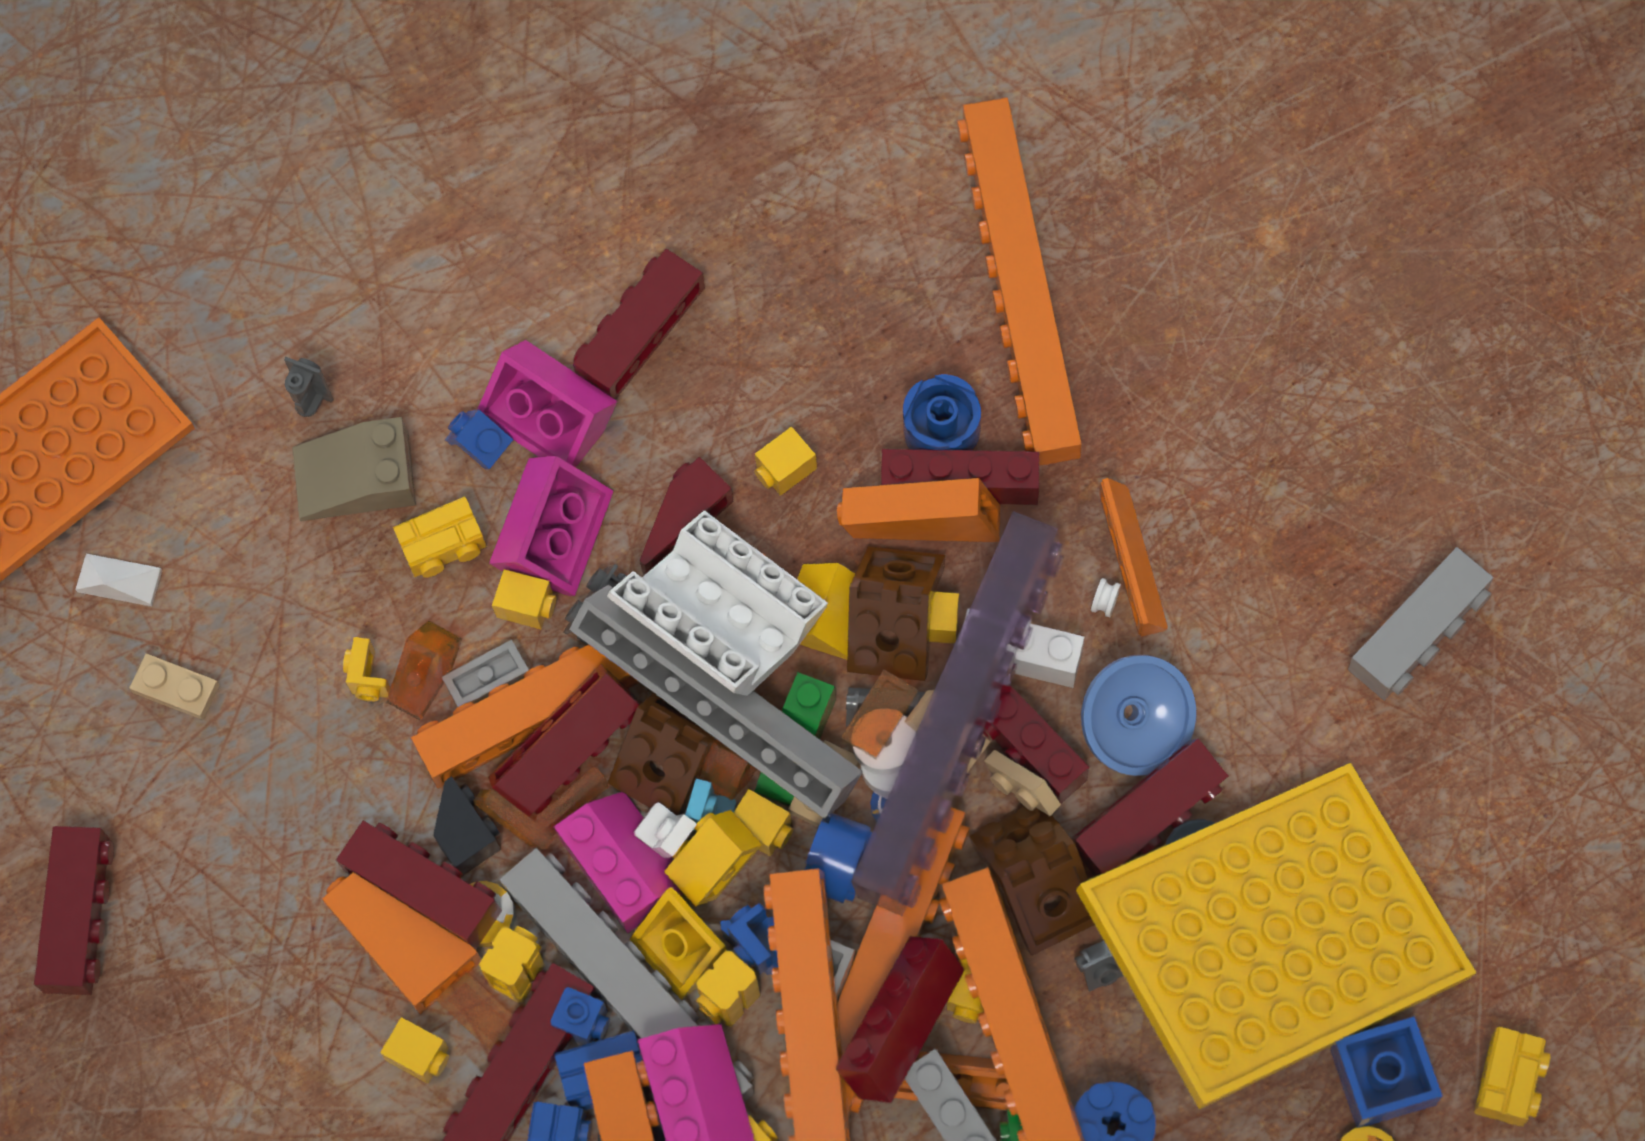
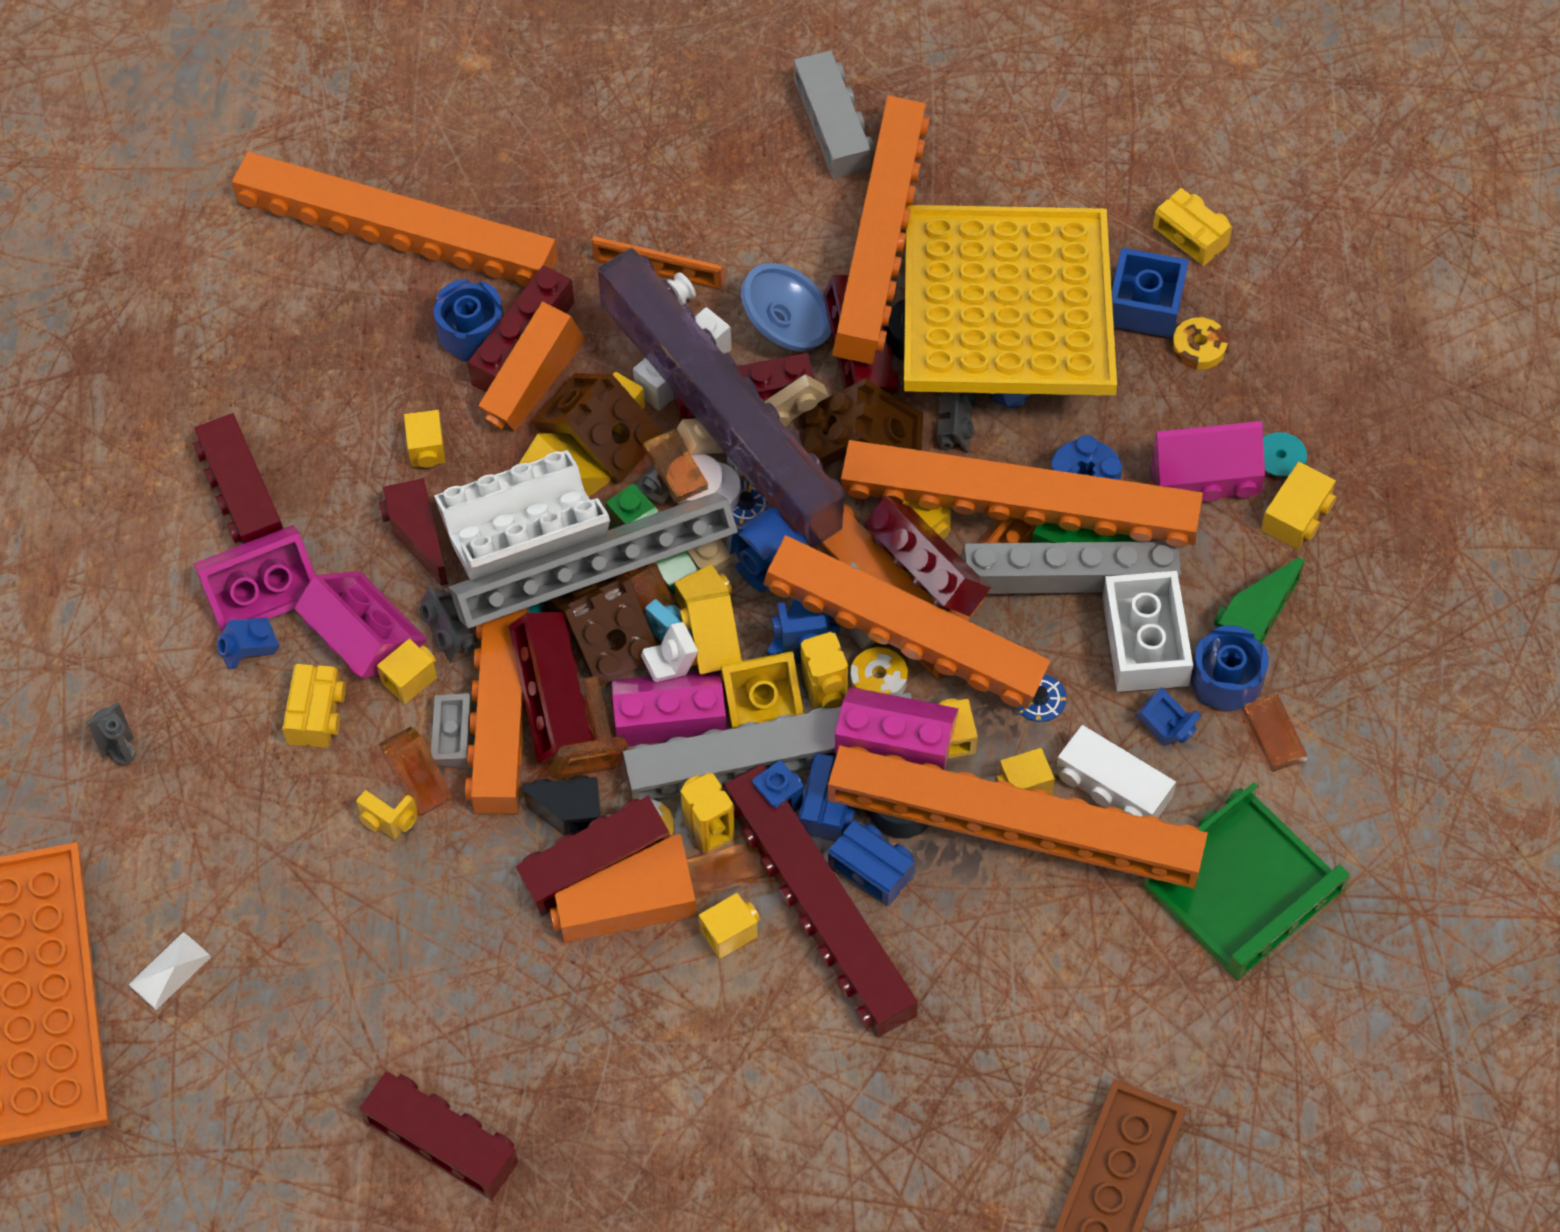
camera: 65 degrees left, 10 degrees down
tan plate [129,653,220,720] -> none
dark tan slope [293,417,416,521] -> none
none -> orange brick [832,95,930,364]
none -> yellow piece [850,647,908,694]

